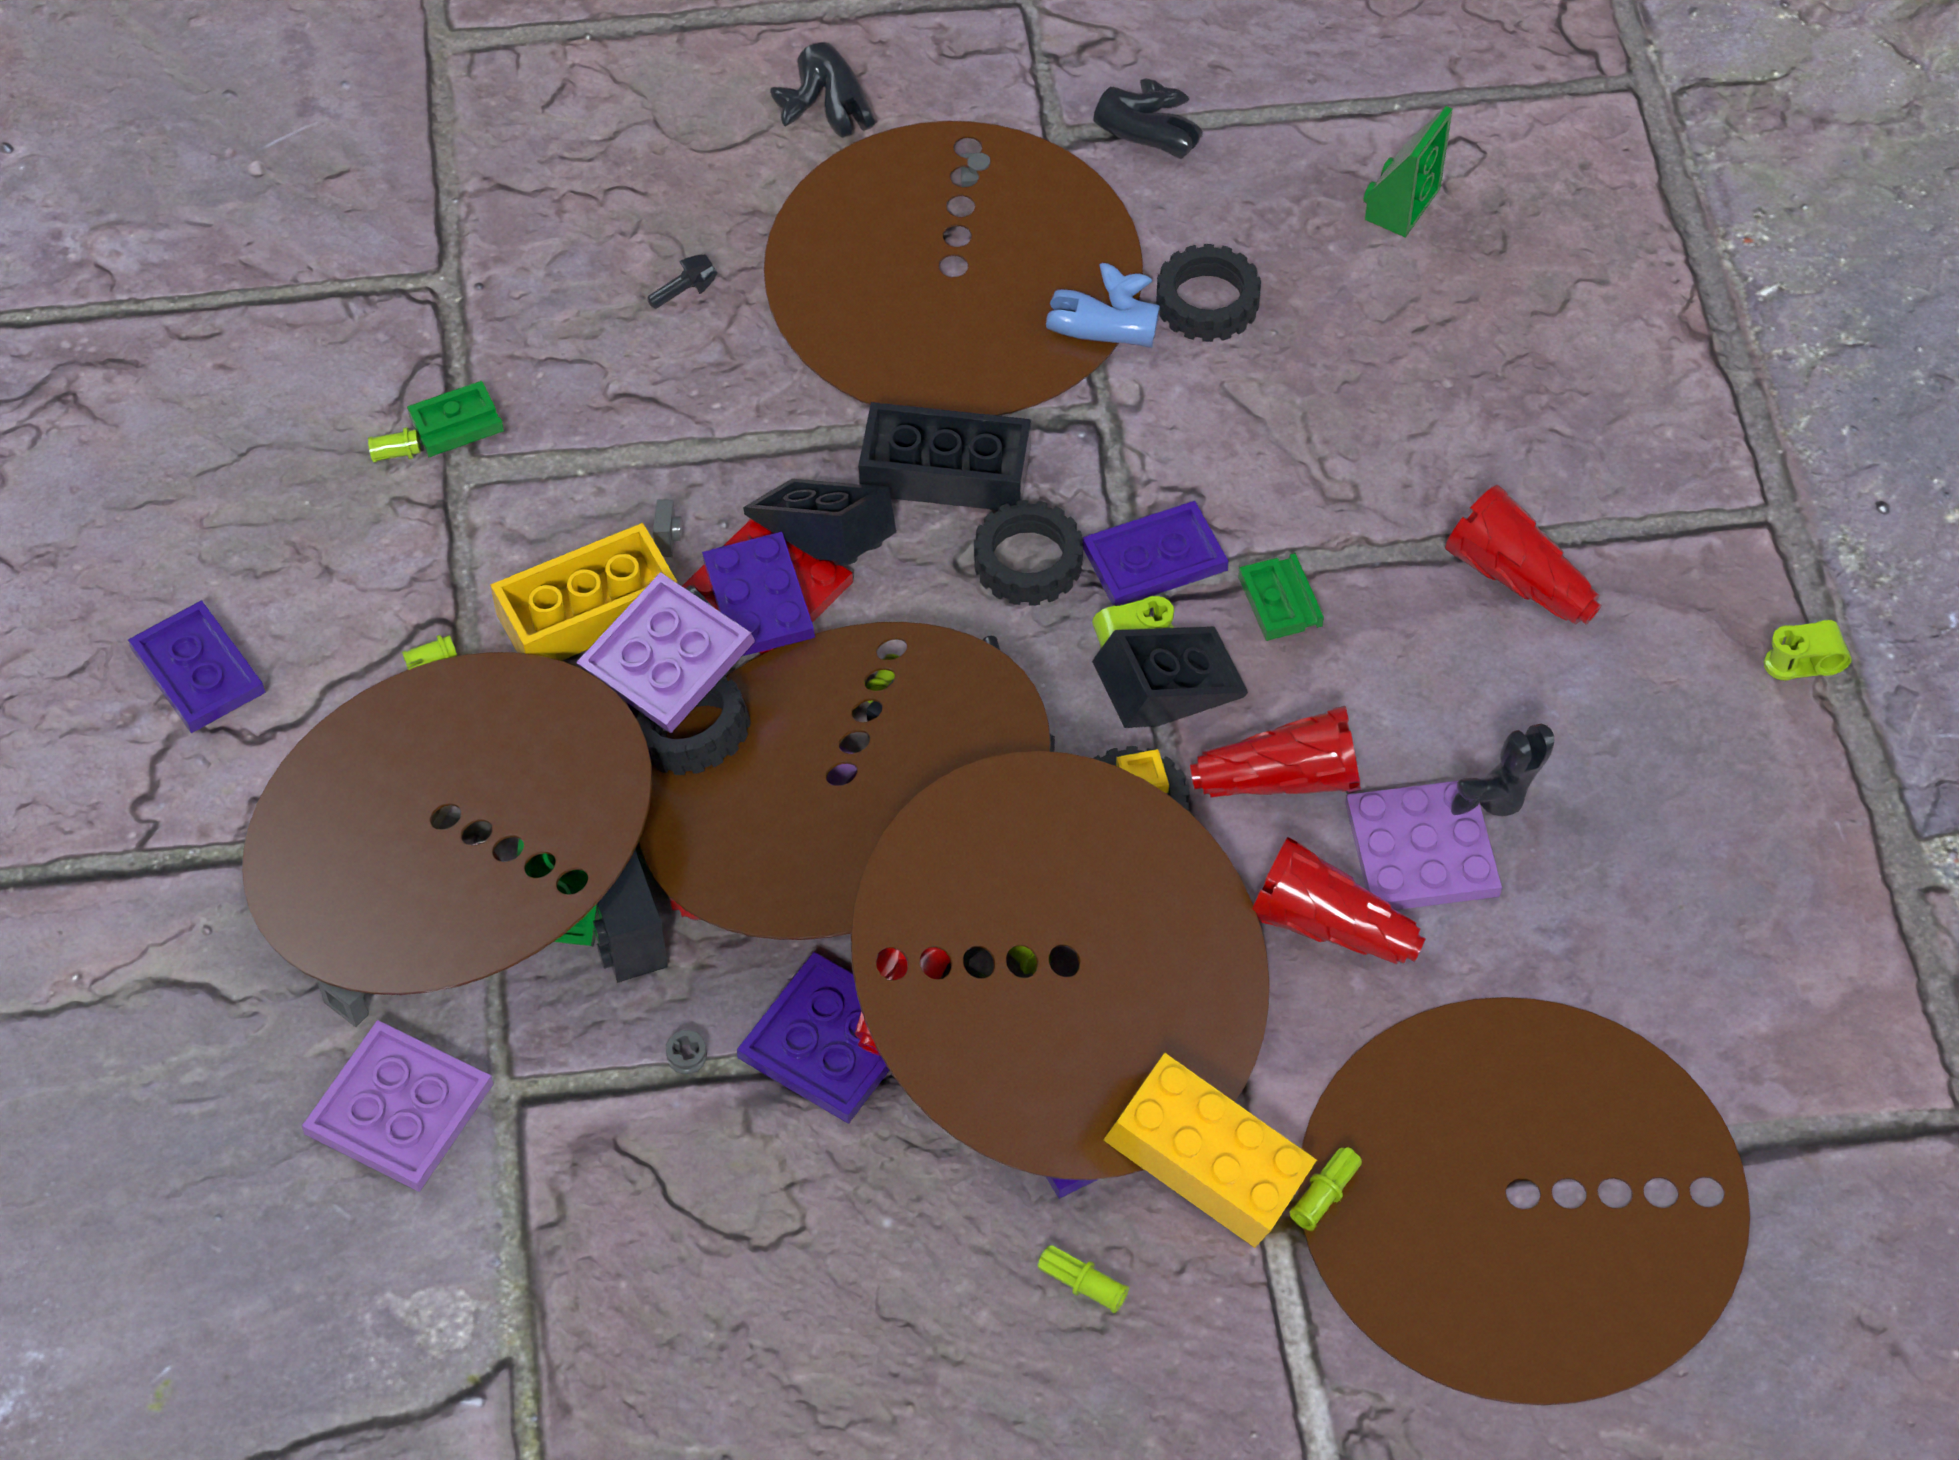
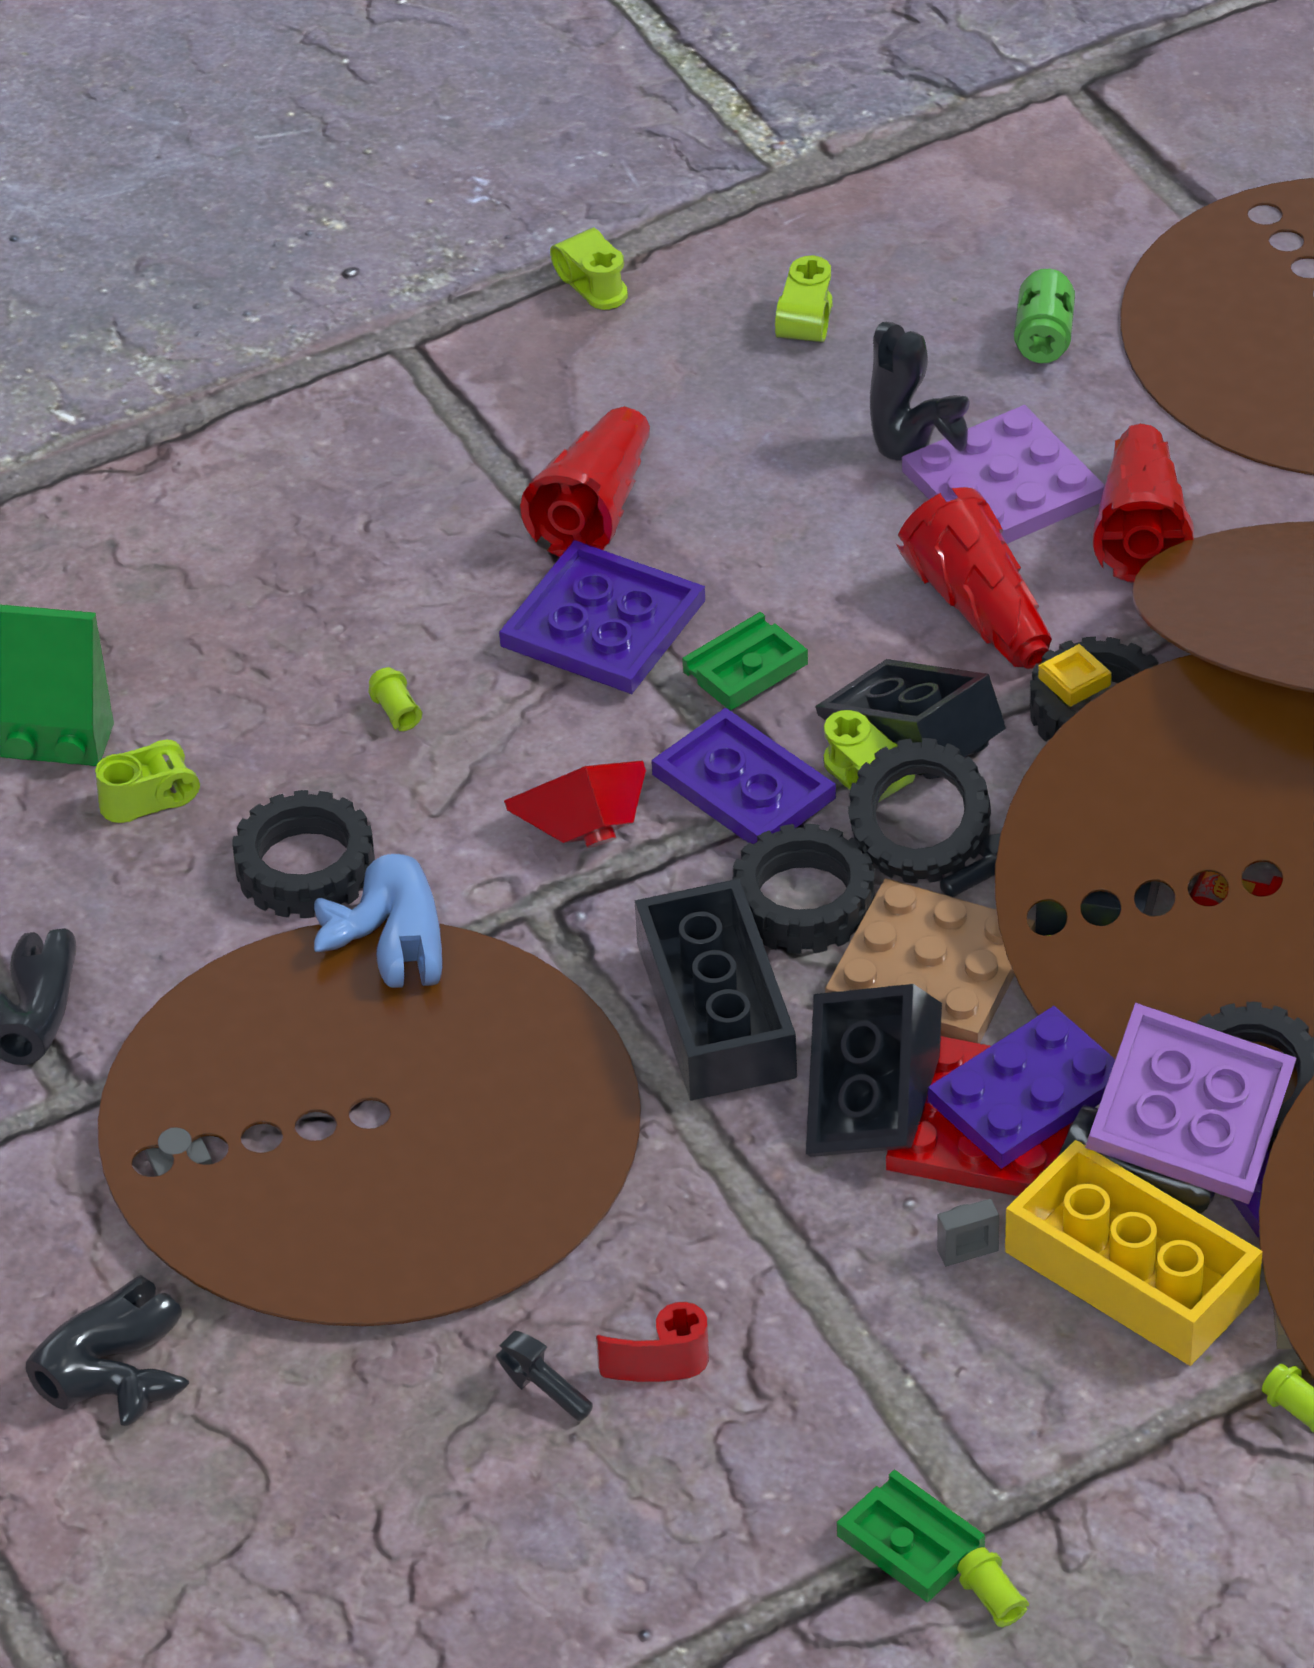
camera: 110 degrees left, 10 degrees down
none -> lime piece [95,739,200,823]
none -> lime pin [368,667,423,731]
none -> dark purple plate [499,540,705,694]
none -> red slope [504,760,646,848]
none -> red panel [596,1302,709,1382]
none -> lime piece [775,255,833,342]
none -> medium nougat plate [825,878,1035,1043]
none -> black tyre [848,738,991,883]
none -> bright green piece [1014,269,1075,363]

